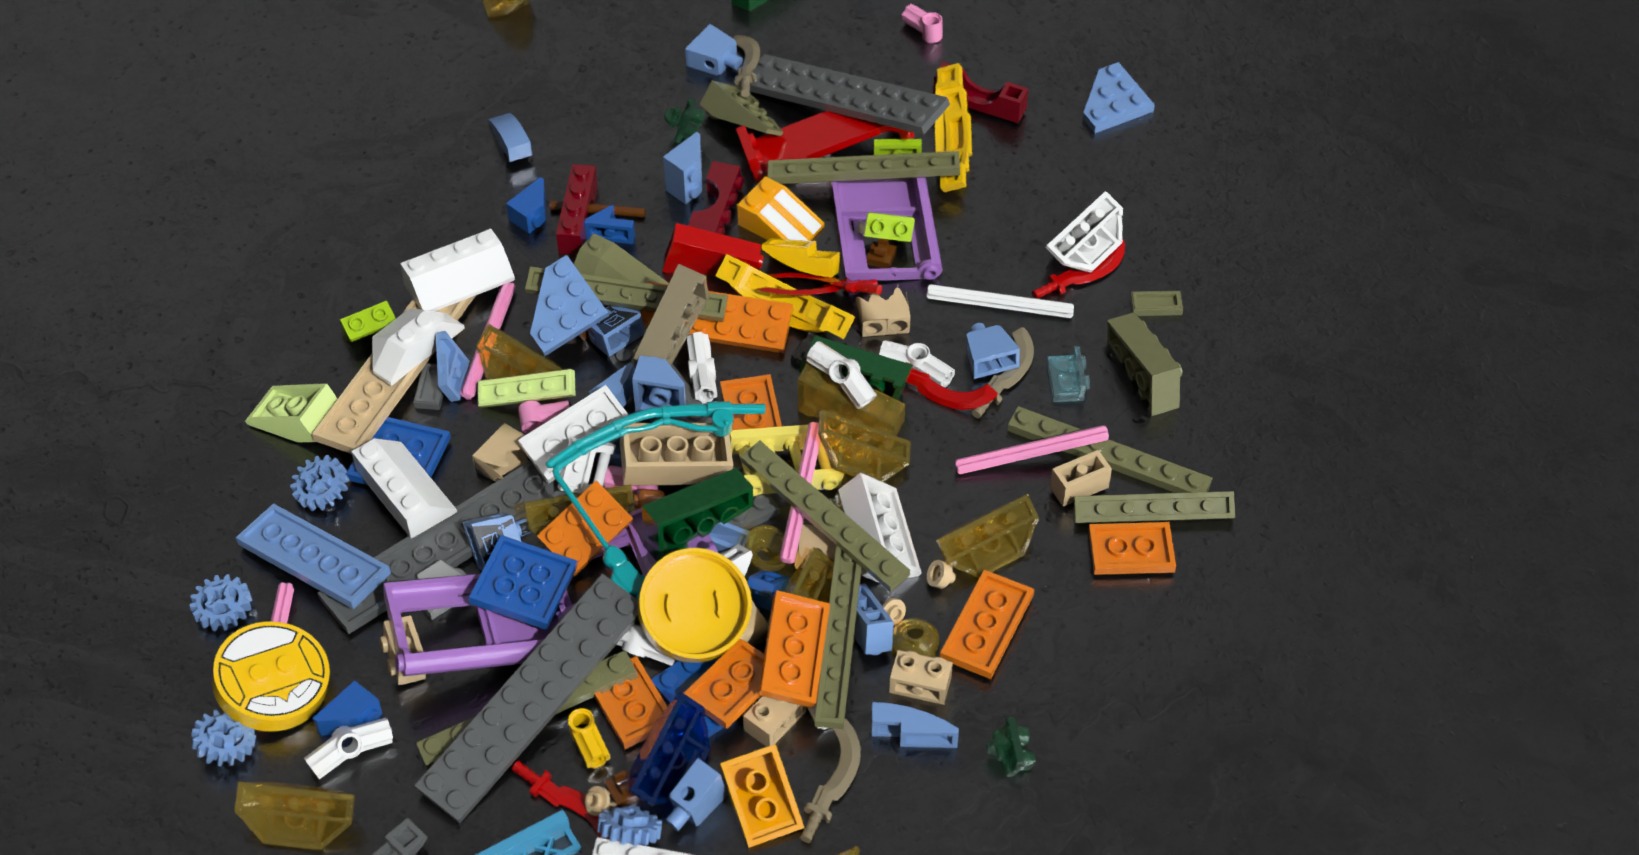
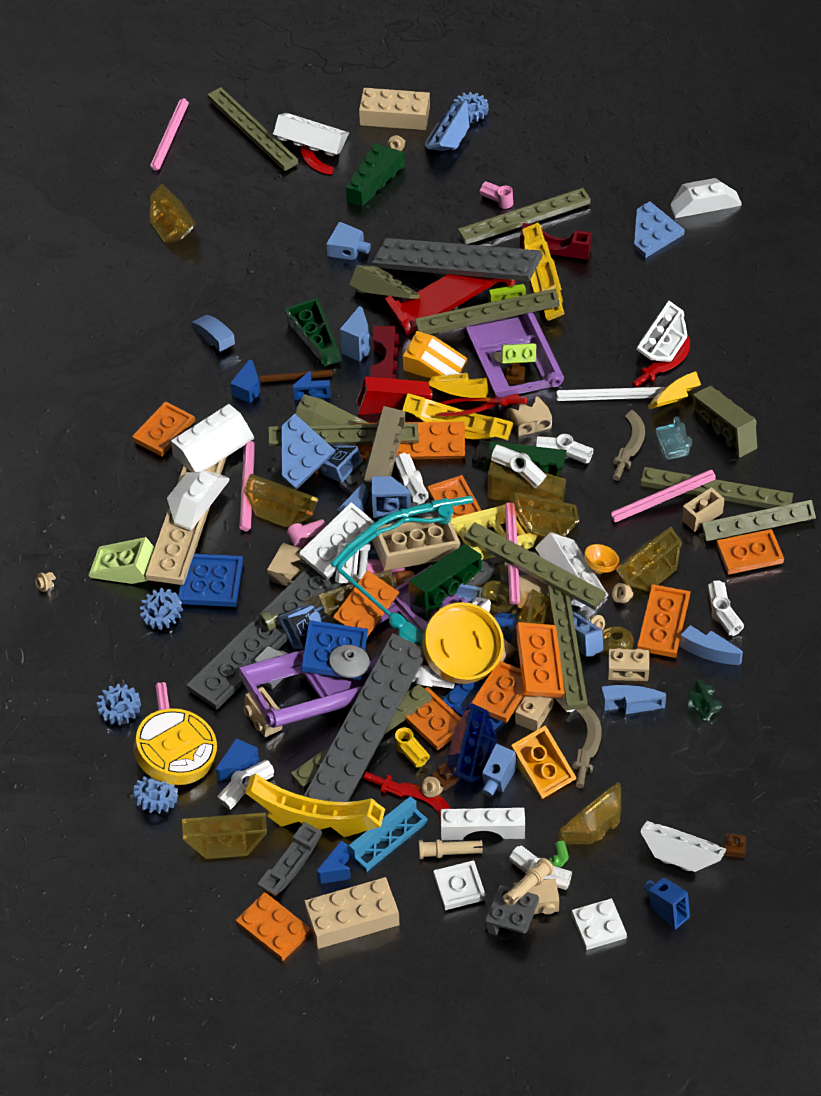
camera: 10 degrees left, 0 degrees up
medium blue plate [236,503,391,609] -> none
lime bracket [340,301,396,342] -> none
white slope [351,438,457,539] -> none
dark grey tile [413,363,444,410] -> none
medium blue wing [436,331,470,402] -> none
yellowish green tile [478,369,576,408] -> none
dark red arch [556,164,598,255] -> none
medium blue gear [597,805,662,846] -> none
clear green hips [664,98,705,143] -> none
dark tan sword [733,35,760,97] -> none
red sword [906,362,998,410] -> none
medium blue torso [966,323,1020,379] -> none
olive tile [1130,291,1183,316] -> none
none -> tan plate [35,572,56,592]
none -> orange plate [132,401,195,456]
none -> yellow arch [245,774,385,837]
none -> olive tile [259,611,279,632]
none -> dark green wedge [284,297,341,367]
none -> light grey dish [329,645,369,678]
none -> olive plate [458,188,590,244]
none -> light orange piece [584,544,619,574]
none -> yellow slope [648,372,701,409]
none -> white wedge [671,178,742,218]
none -> medium blue slope [679,625,743,665]
none -> white piece [708,580,744,636]

